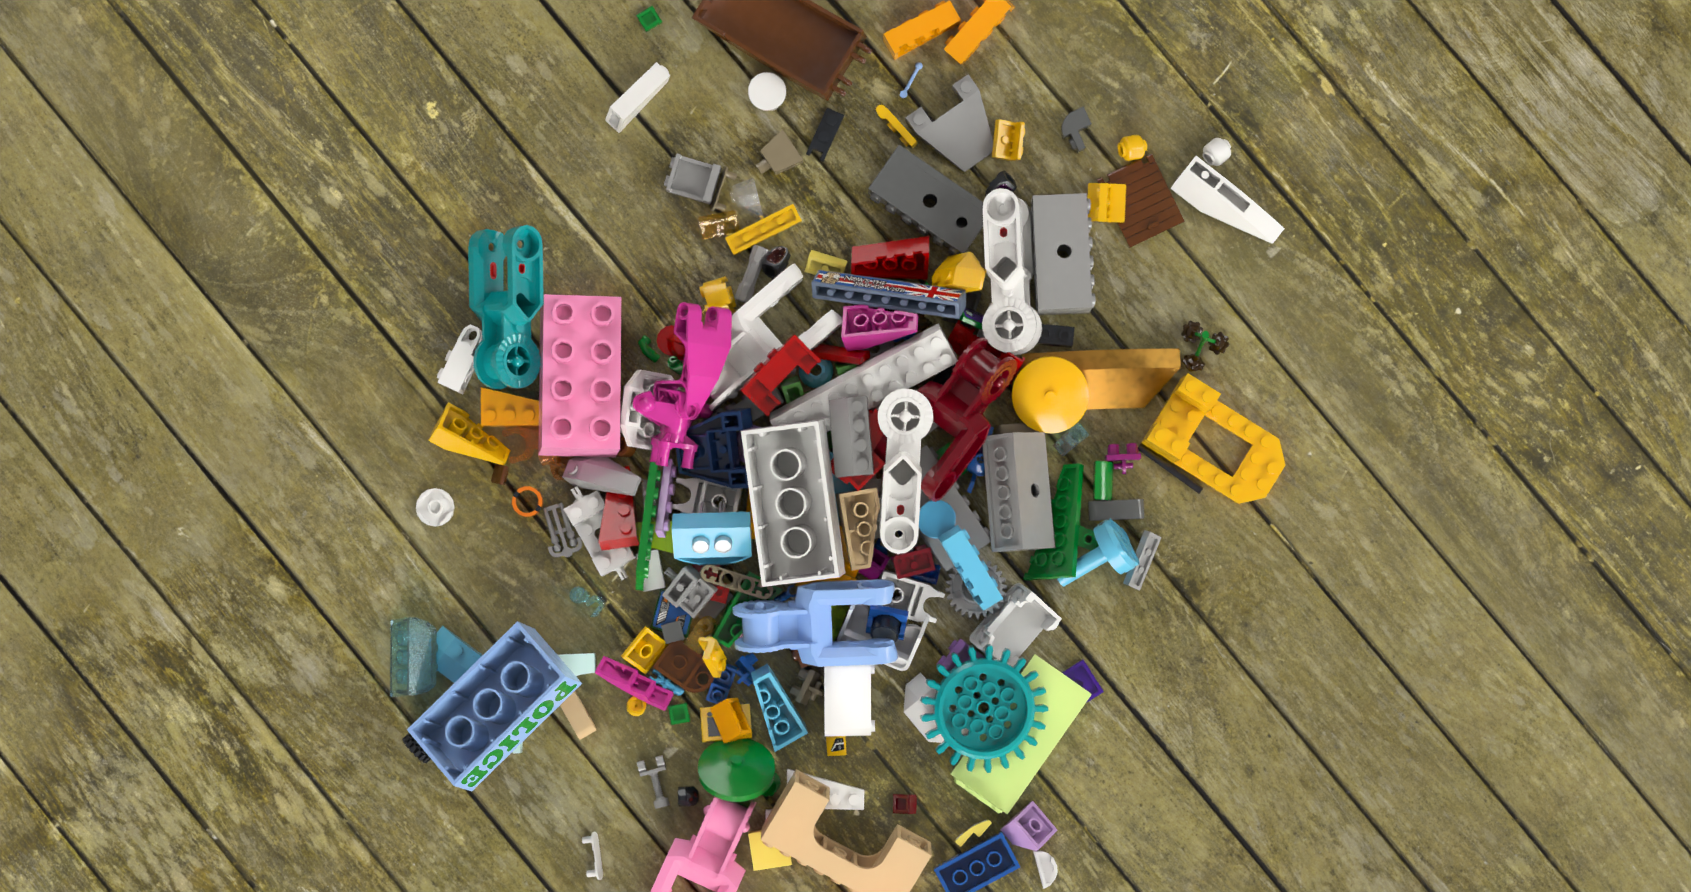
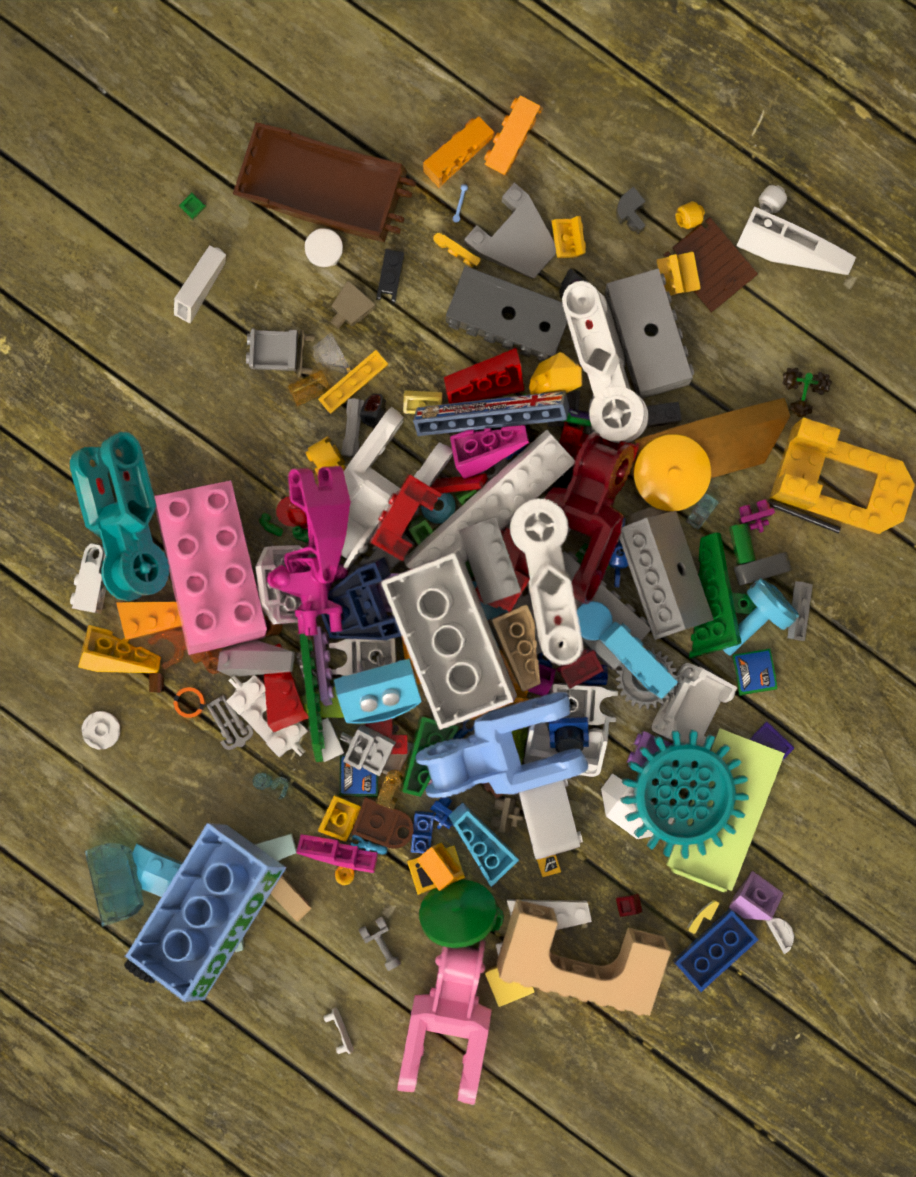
camera: 15 degrees left, 0 degrees up
dark grey tile [661,620,685,644] -> none
green tile [668,703,690,725] -> none
black rock [678,786,699,806] -> none
yellow bracket [698,636,727,678] -> none
dark tan beam [700,564,773,599] -> none
none -> slope [732,649,777,696]

